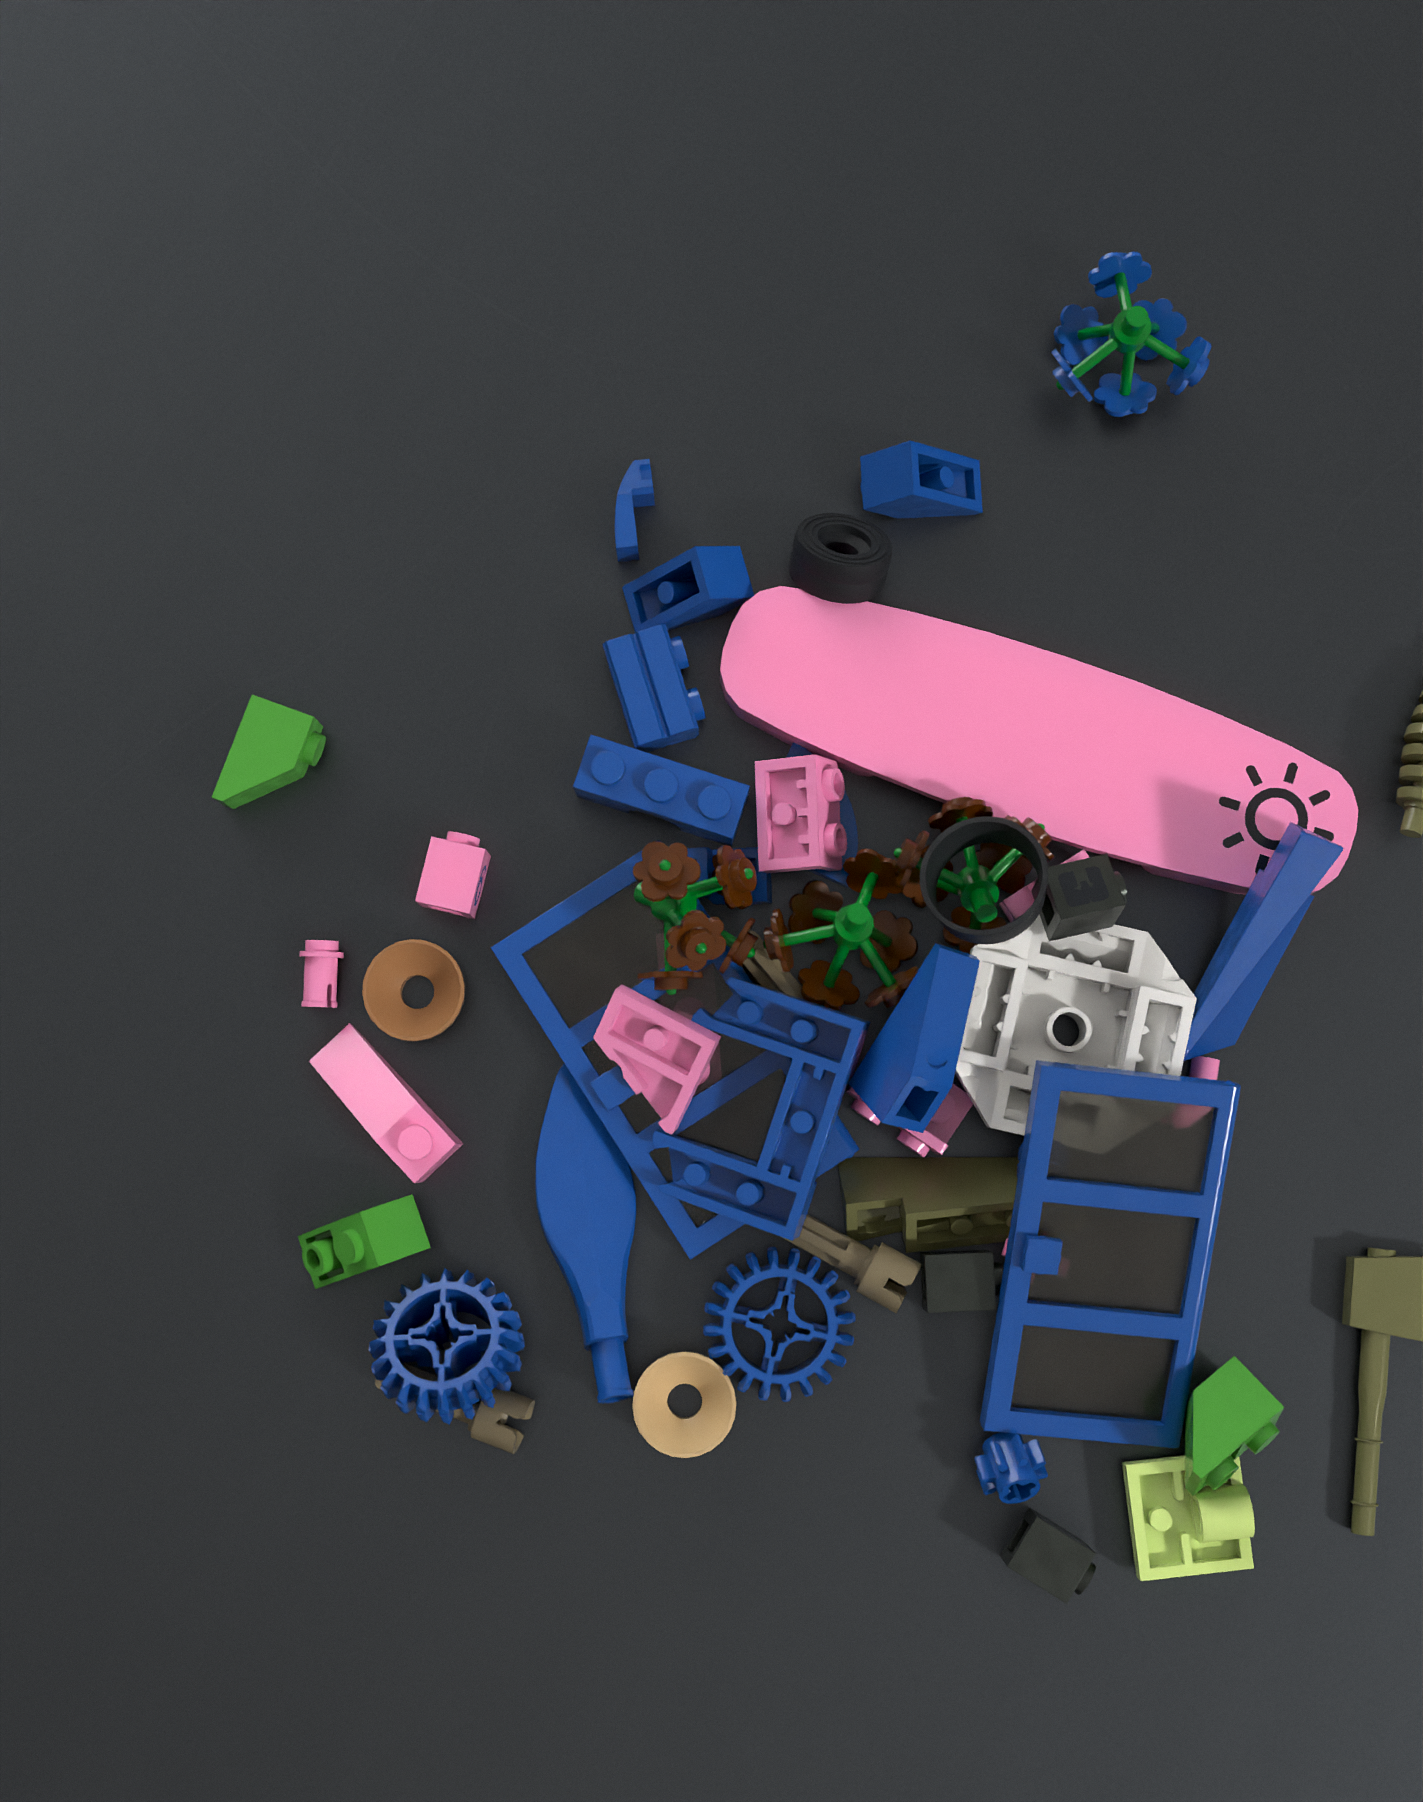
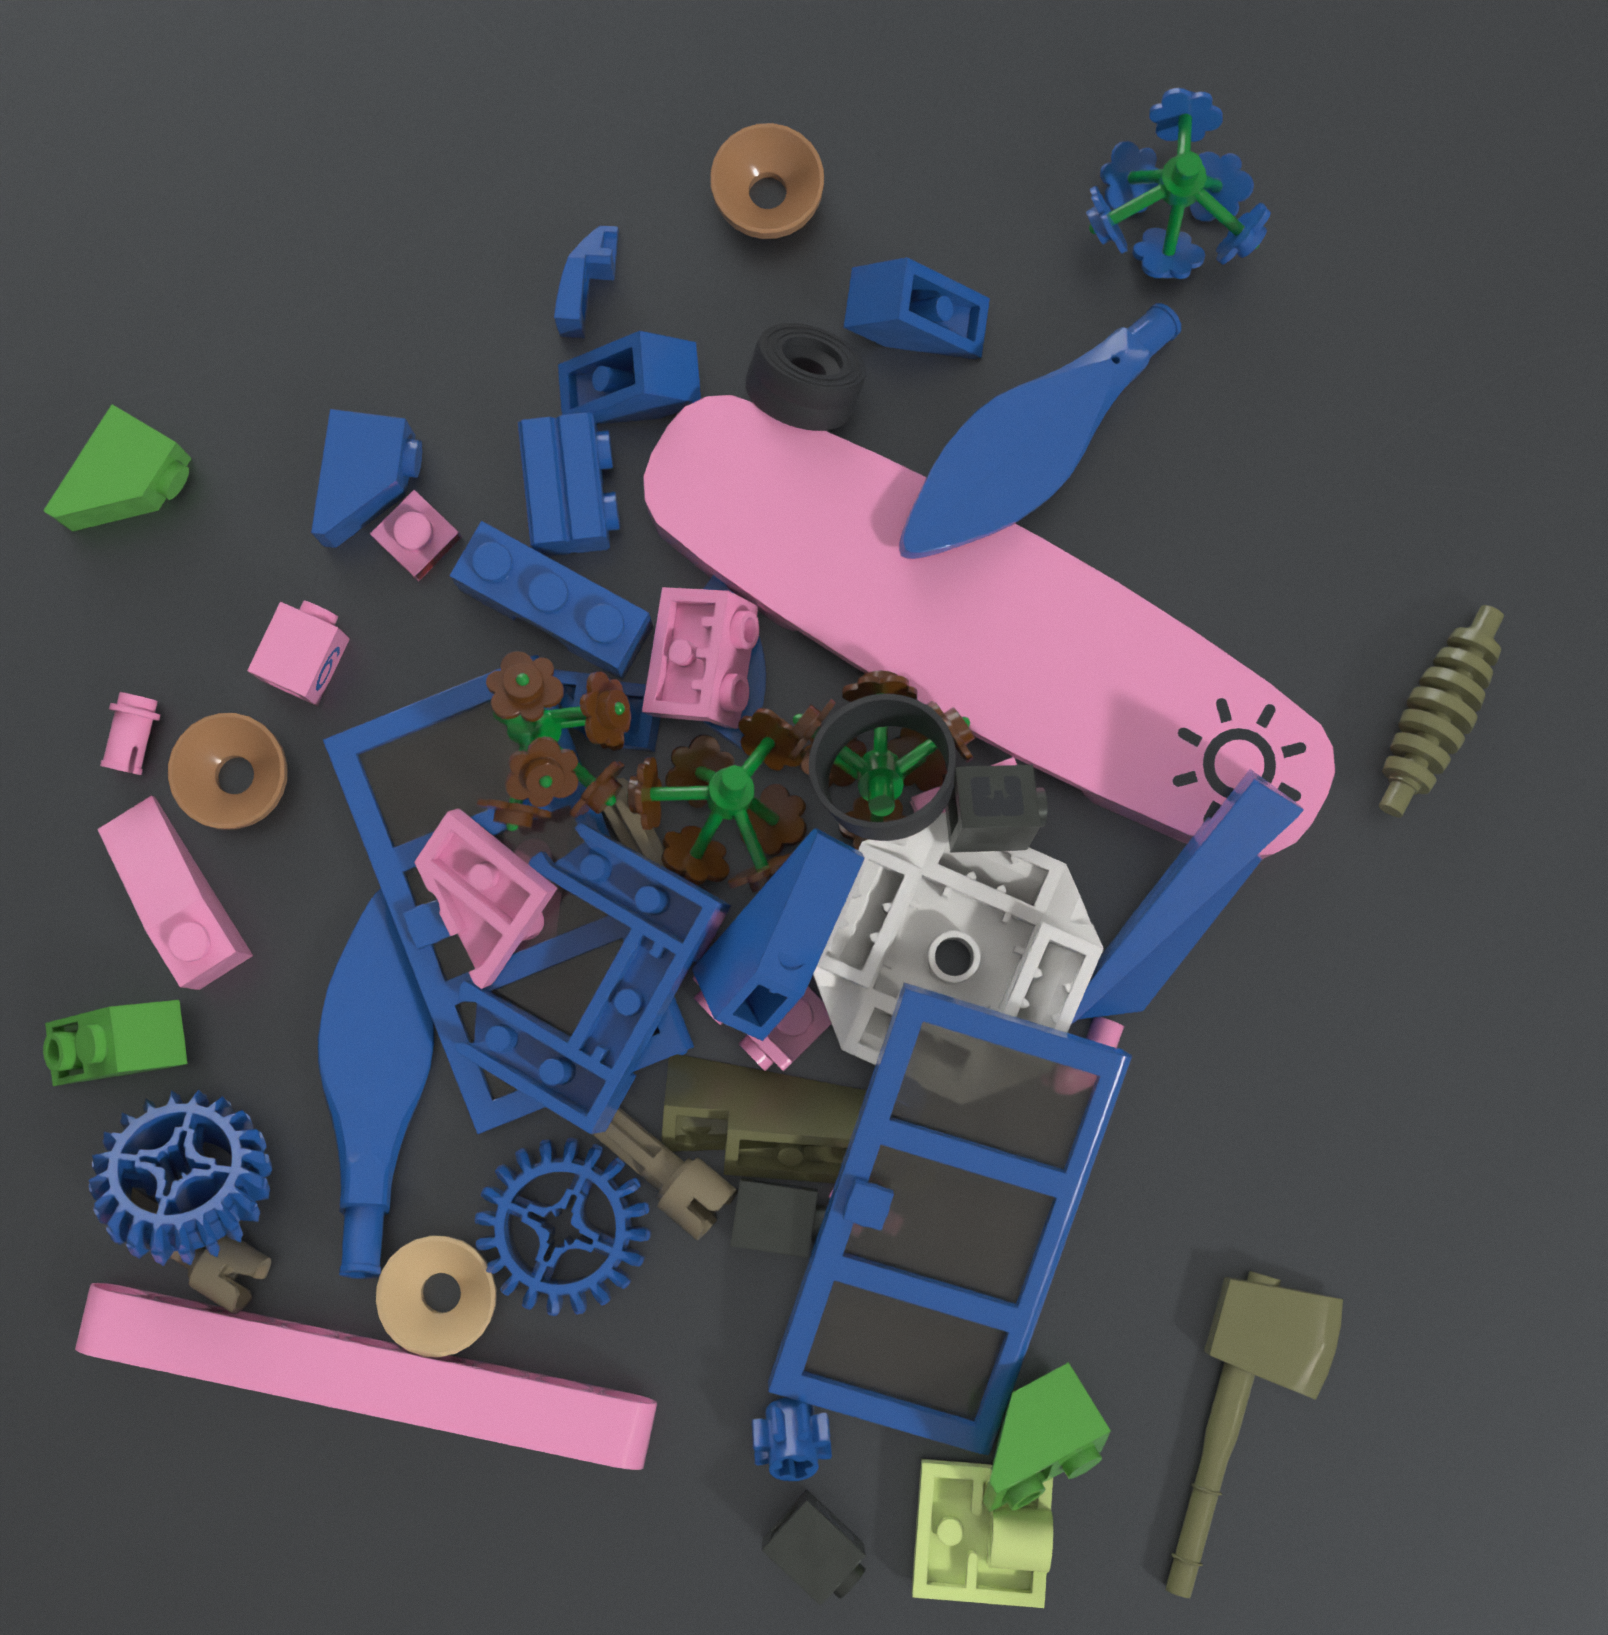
camera: 10 degrees right, 0 degrees up
none -> bright pink beam [75,1283,657,1470]
none -> blue slope [311,409,422,548]
none -> bright pink plate [370,490,462,582]
none -> medium nougat piece [711,123,824,239]
none -> blue animal [899,303,1181,559]

